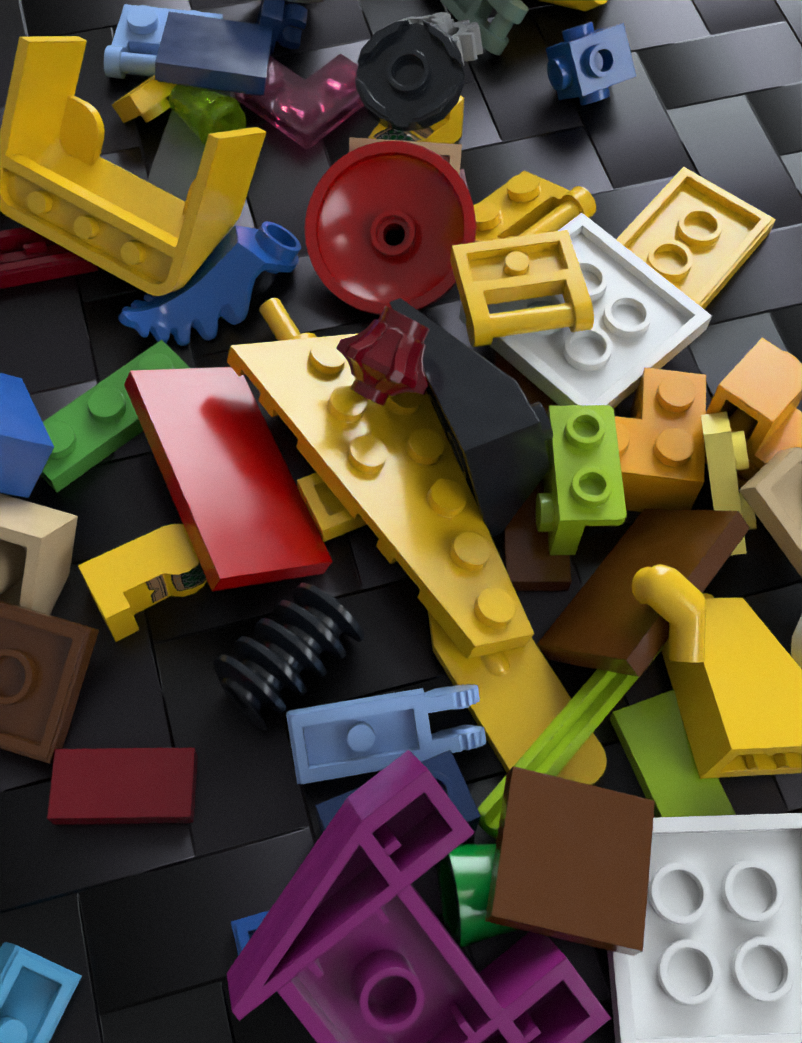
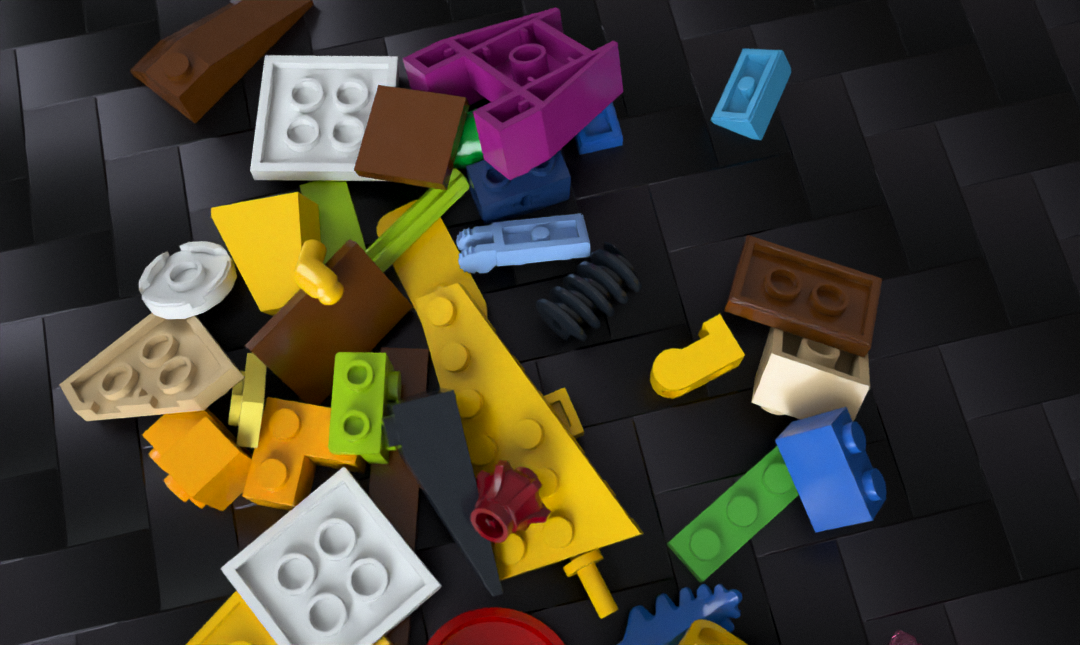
camera: 175 degrees left, 10 degrees up
dark red tile [47,748,198,824] -> none
red tile [124,367,333,591] -> none
yellow plate [450,230,594,347] -> none

